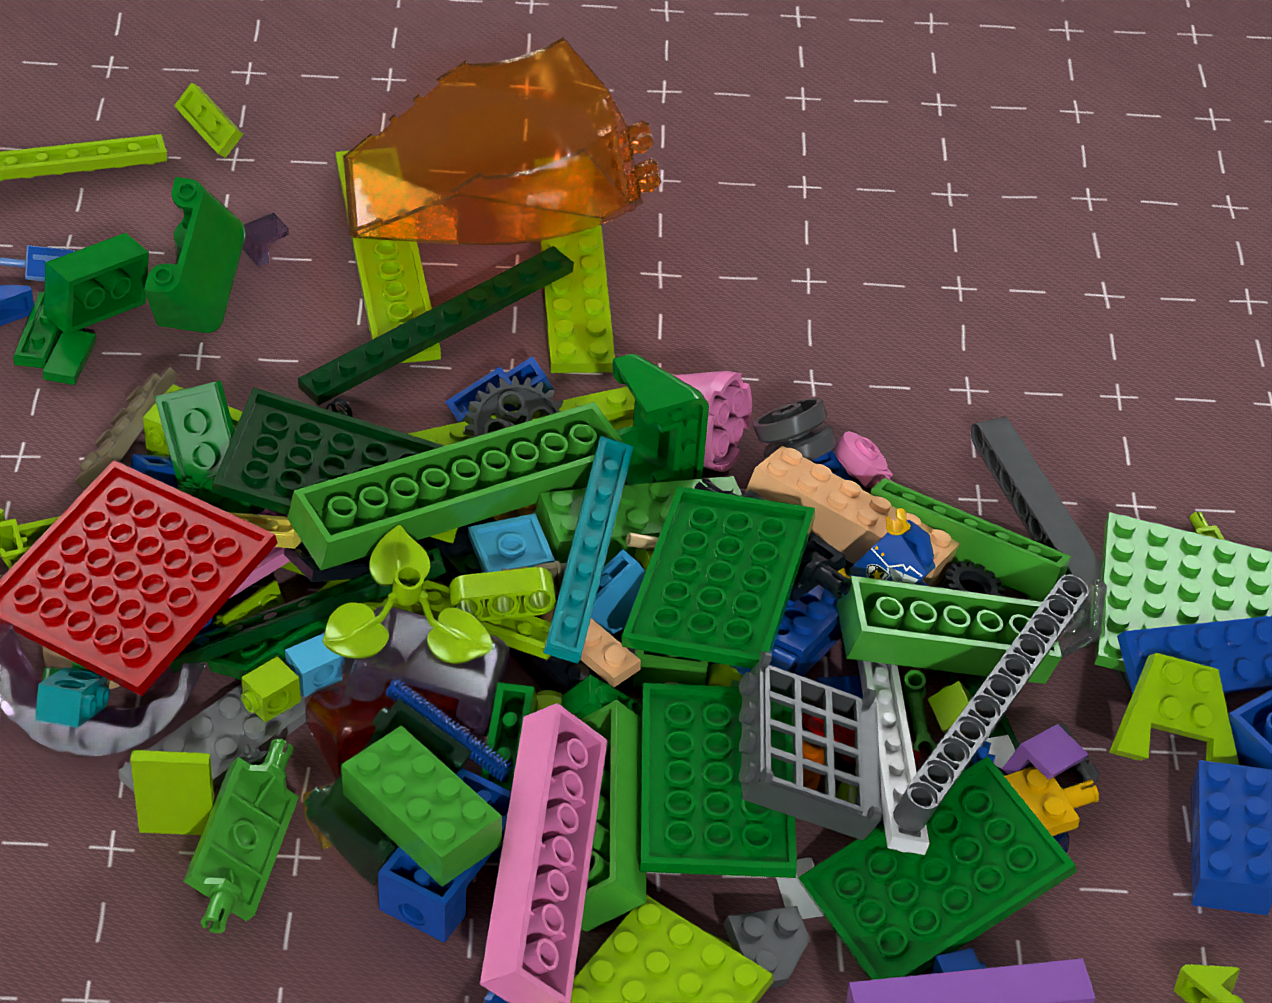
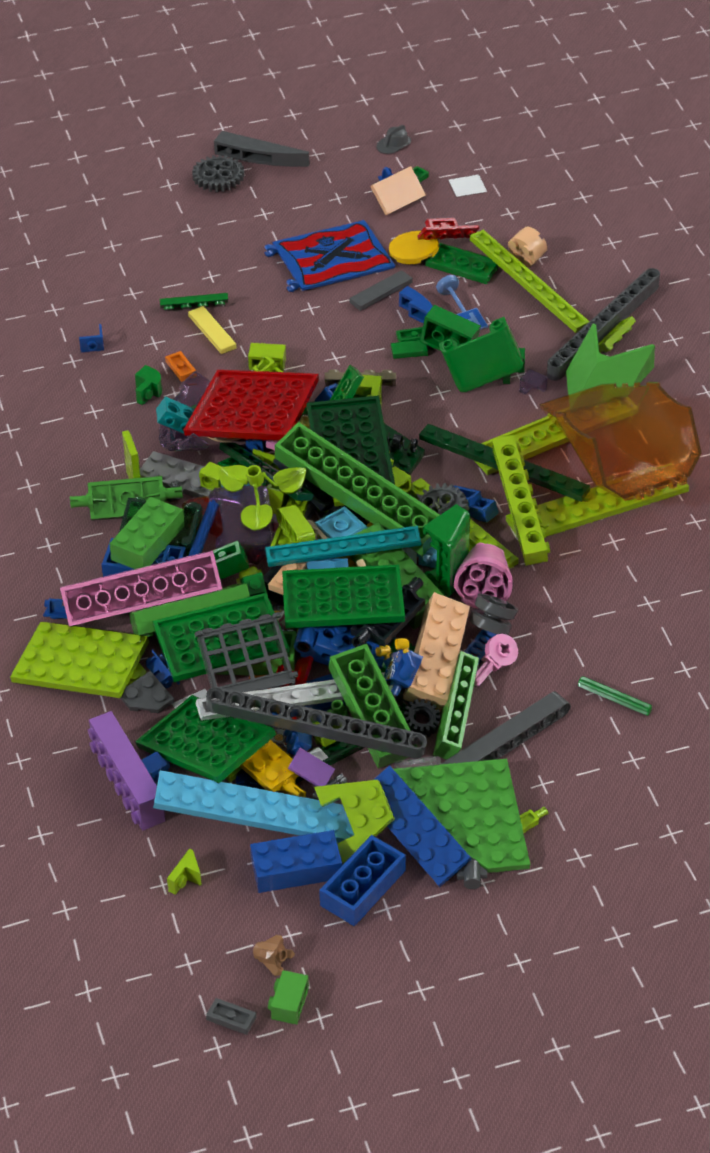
camera: 75 degrees right, 0 degrees up
none -> blue hinge [146,650,180,688]
none -> medium azure plate [153,770,354,843]
none -> lime brick [492,435,550,566]
none -> dark grey beam [547,268,660,381]
none -> bright green windscreen [566,324,655,414]
none -> green axle [578,676,652,716]

